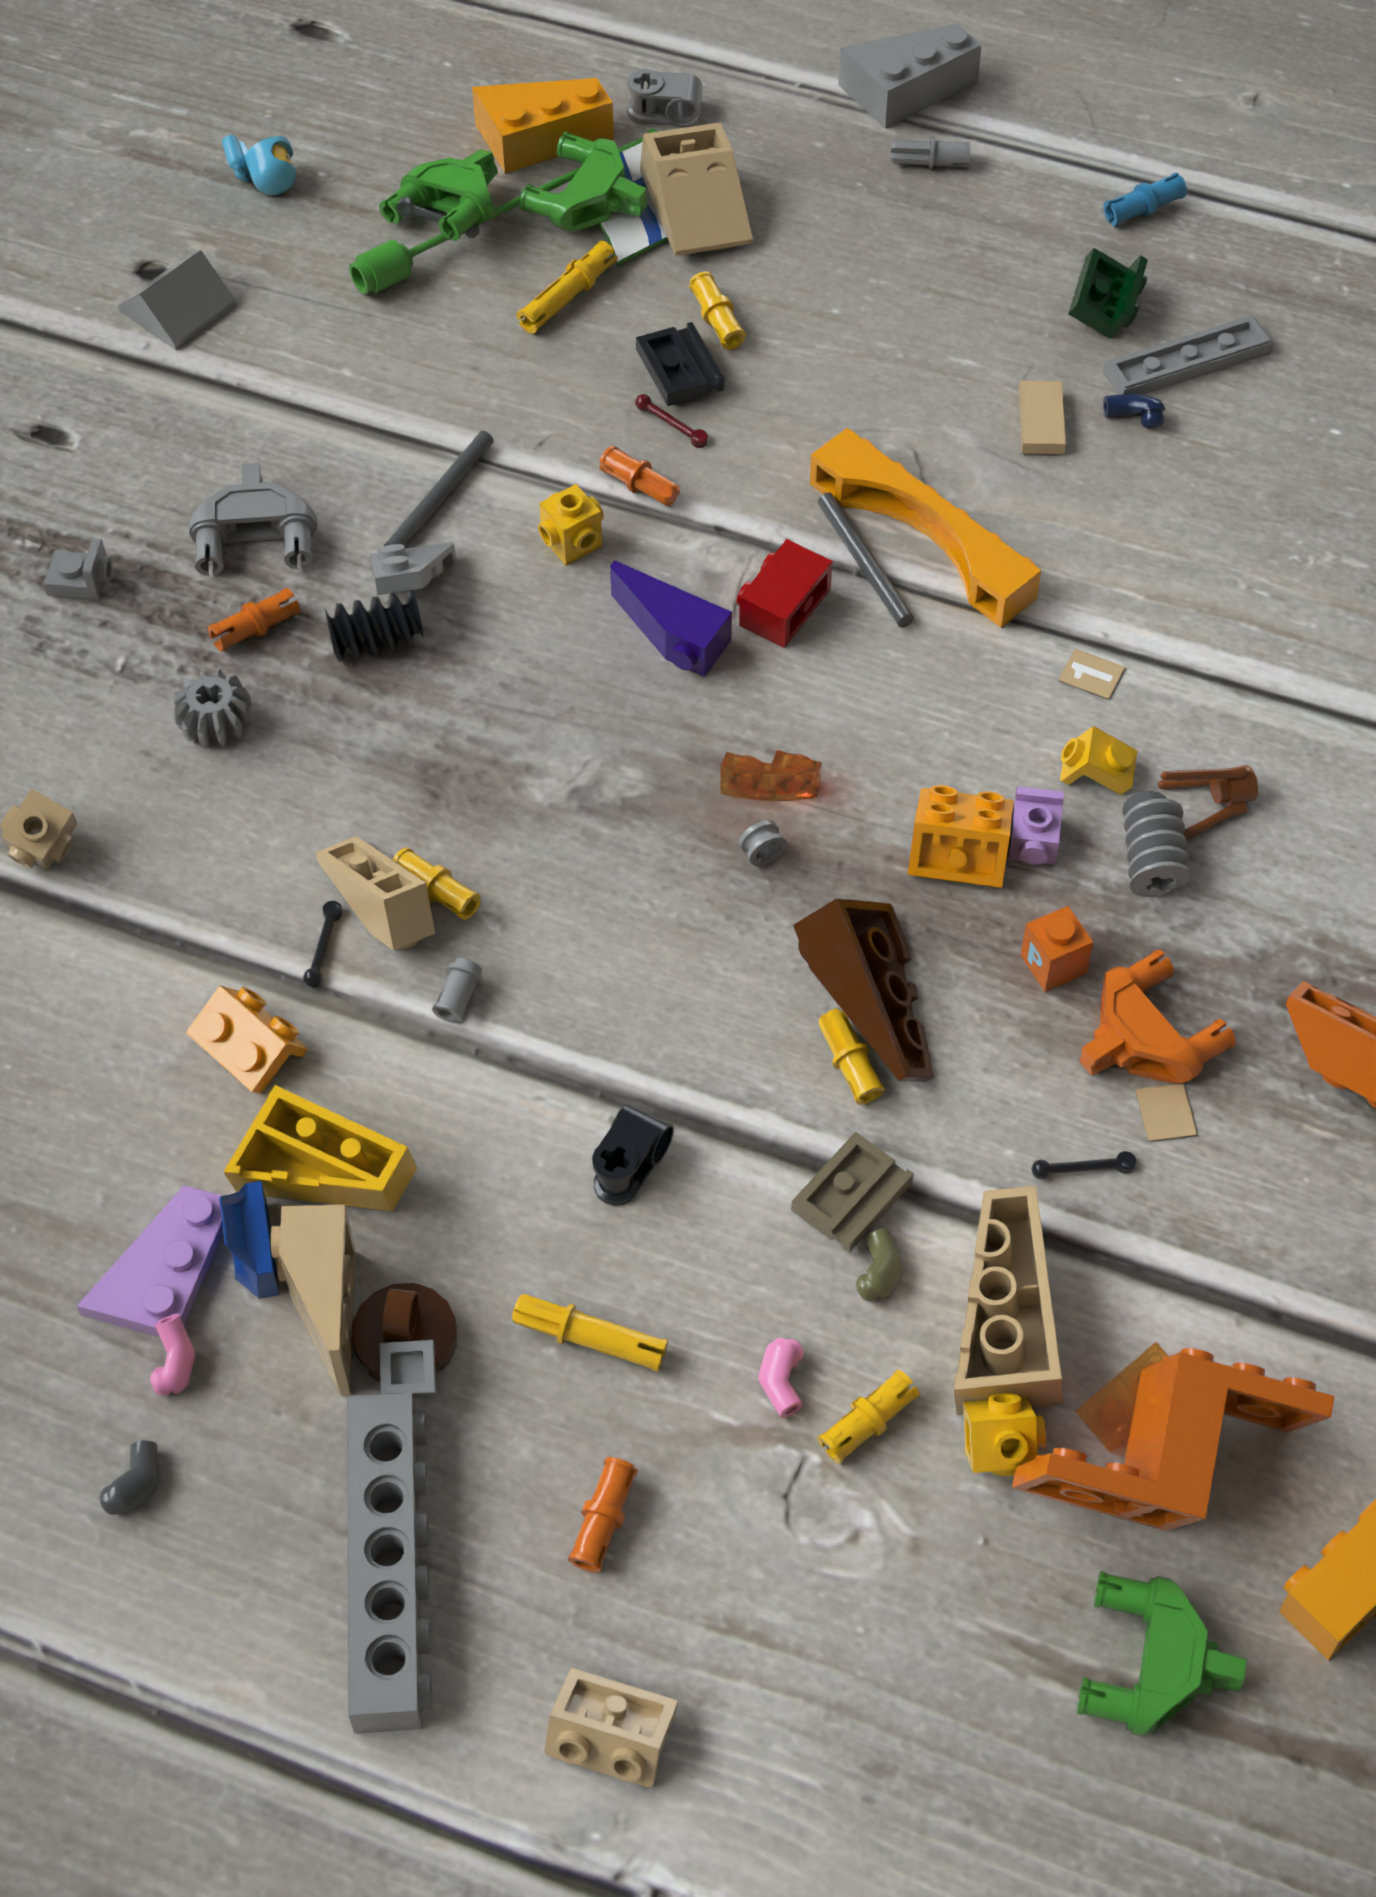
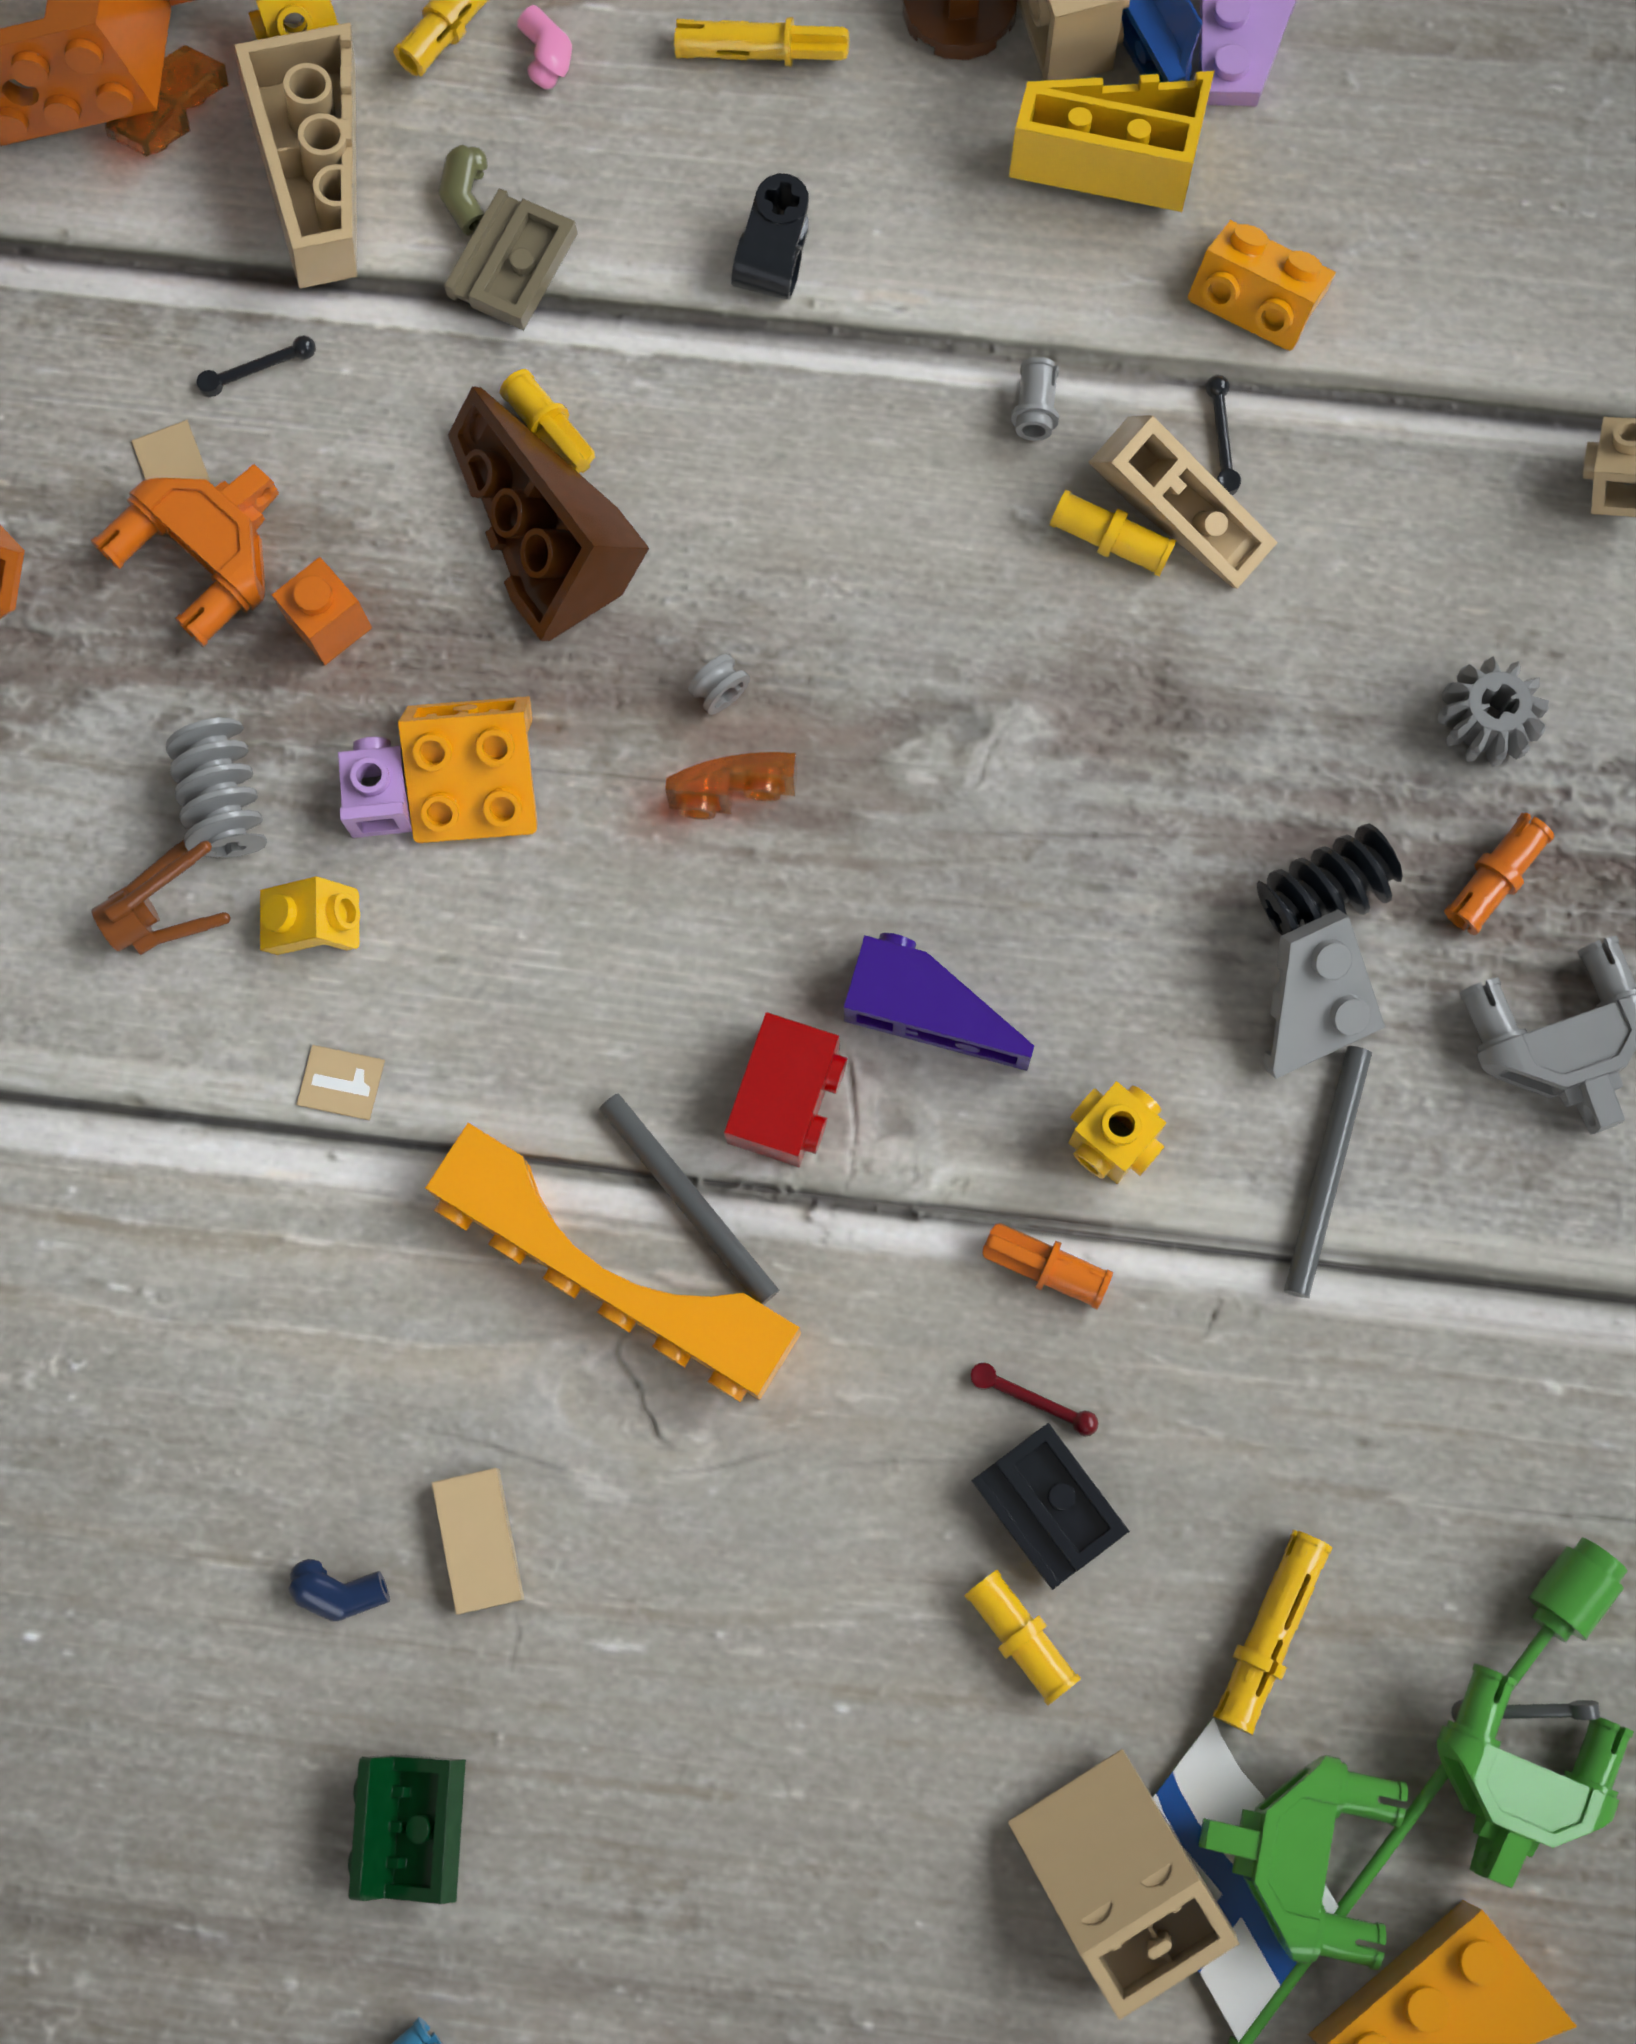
camera: 170 degrees right, 20 degrees up
light grey tile [1103,315,1273,395] -> none

